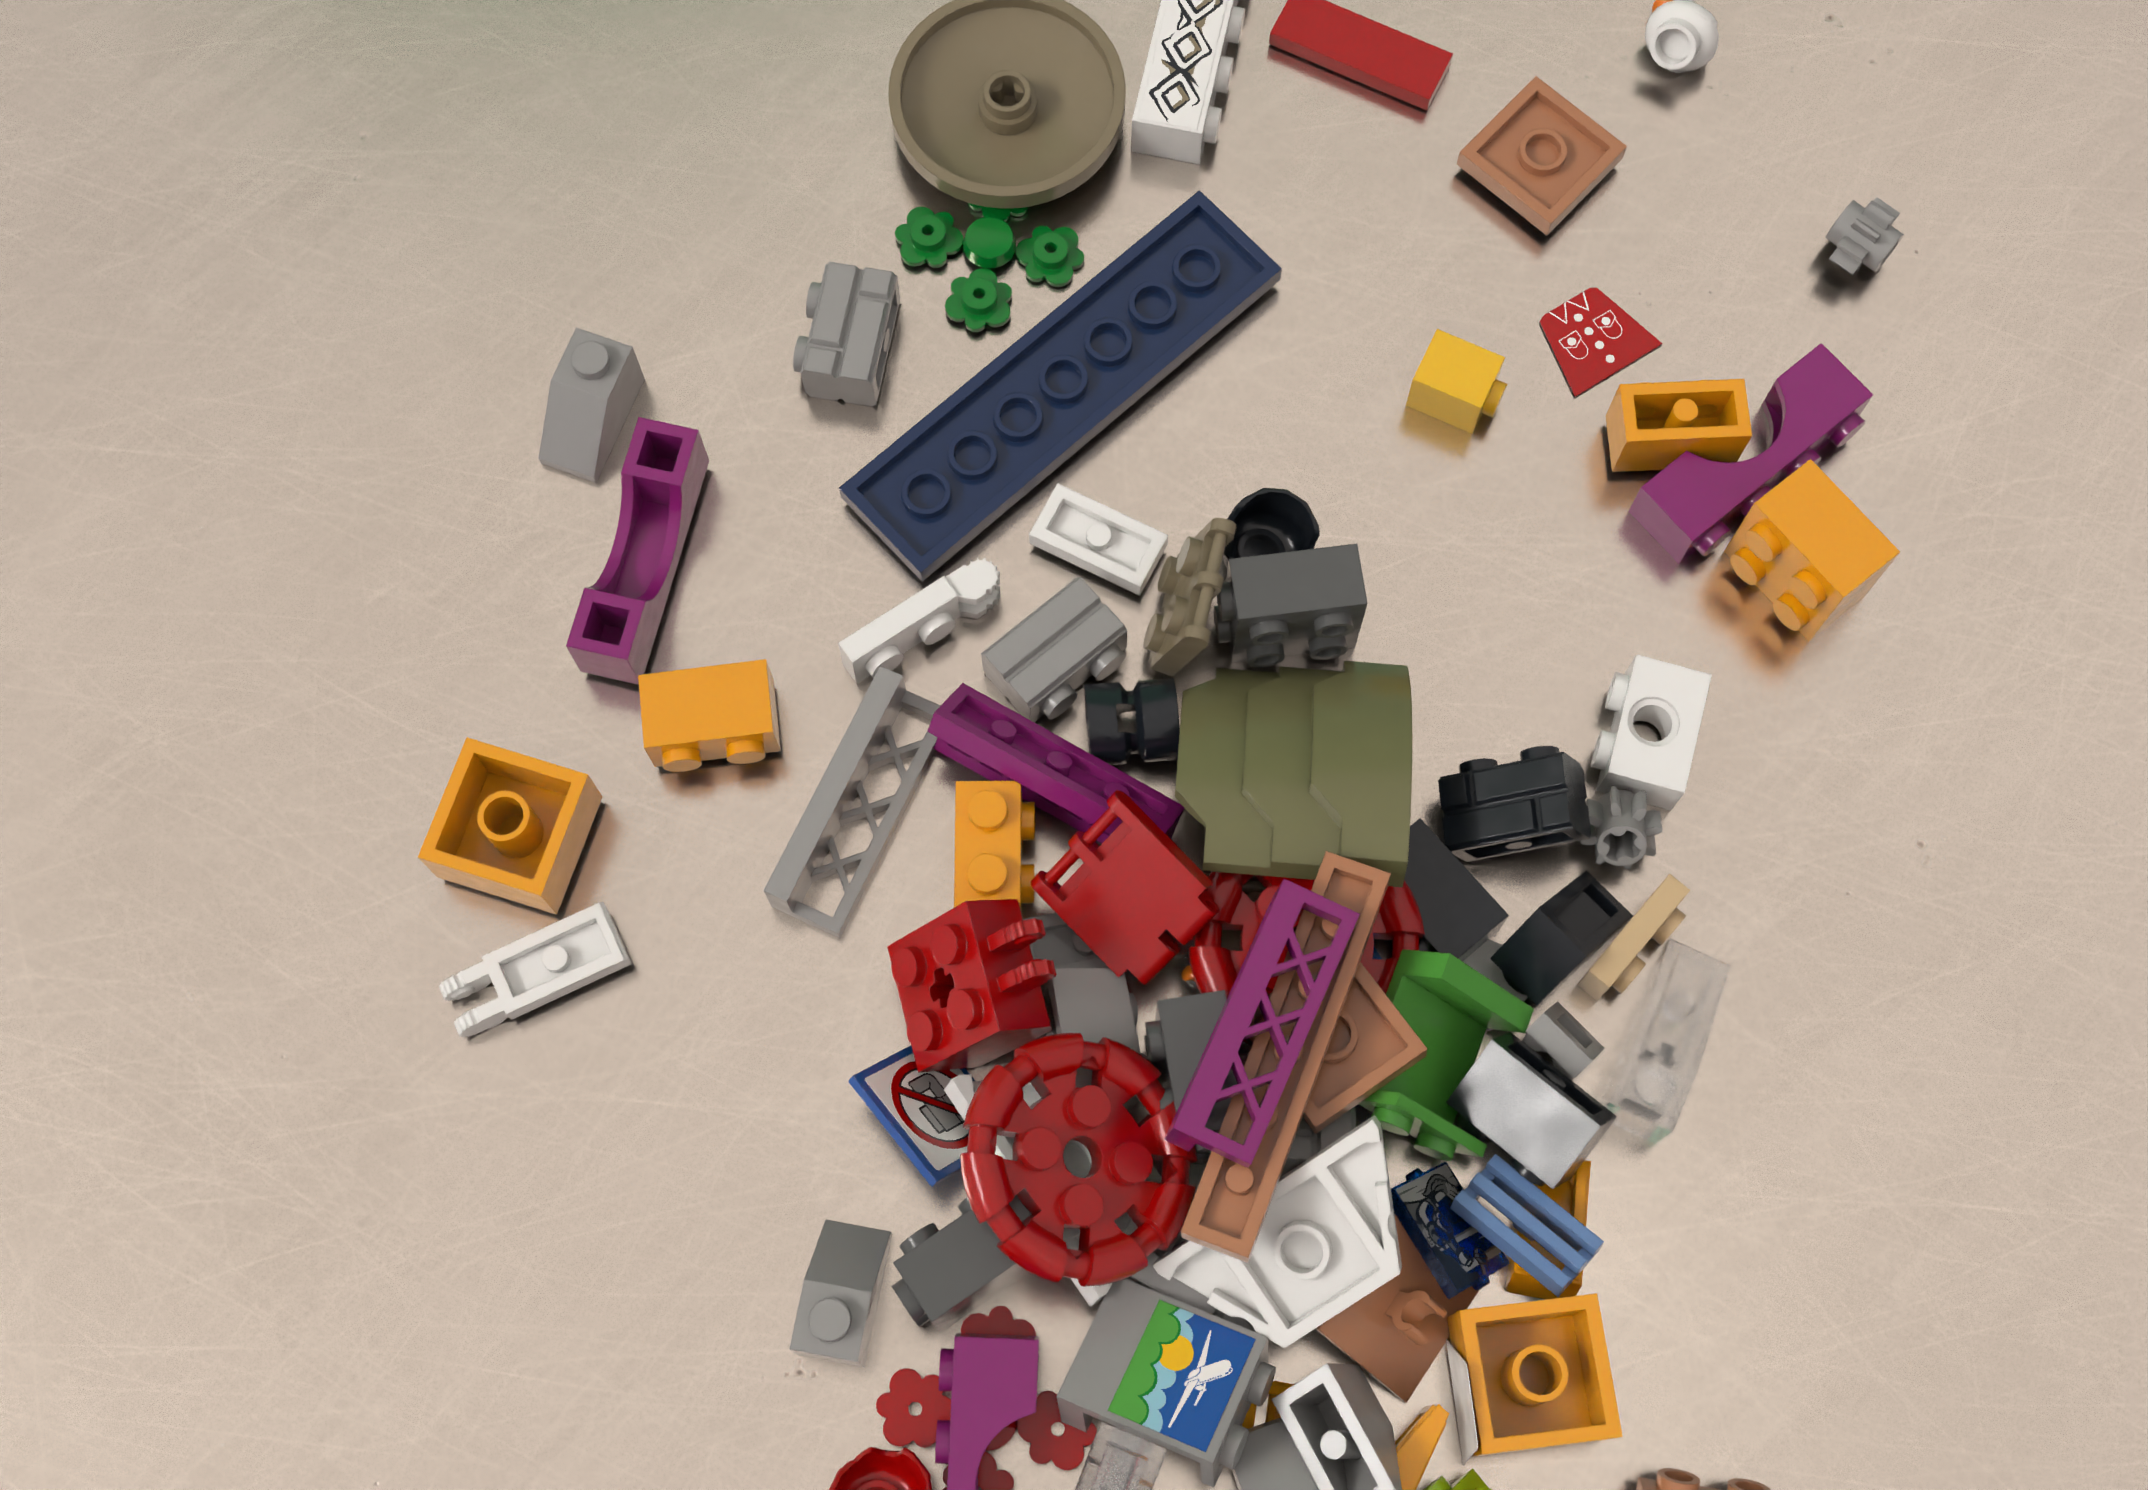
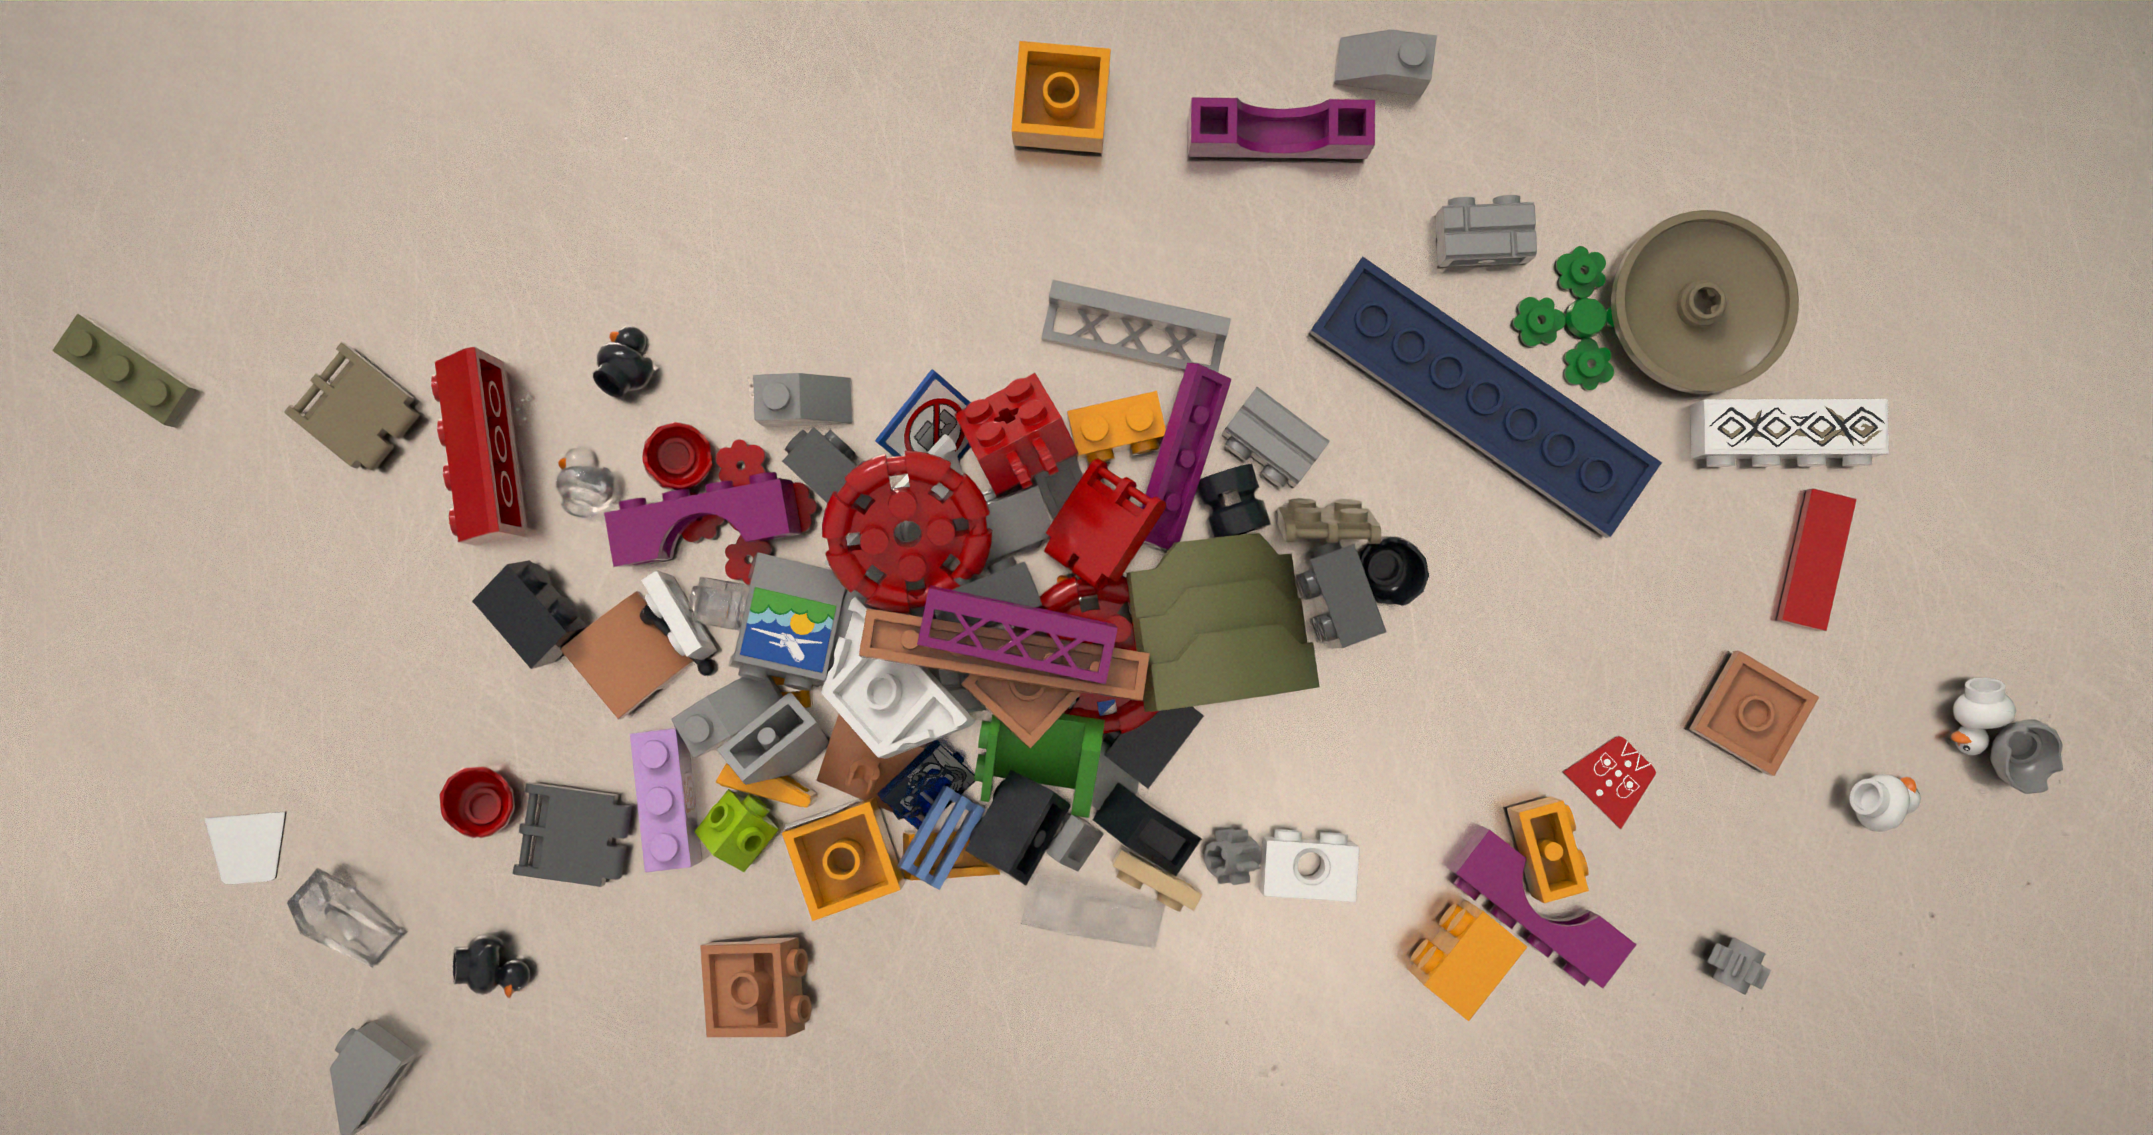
camera: 80 degrees right, 15 degrees up
white hinge [439,902,632,1038] -> none
light orange brick [638,659,781,772] -> none
white hinge [838,558,1000,684] -> none
white plate [1029,483,1168,596] -> none
yellow brick [1406,329,1508,434] -> none
black brick [1438,746,1592,862] -> none

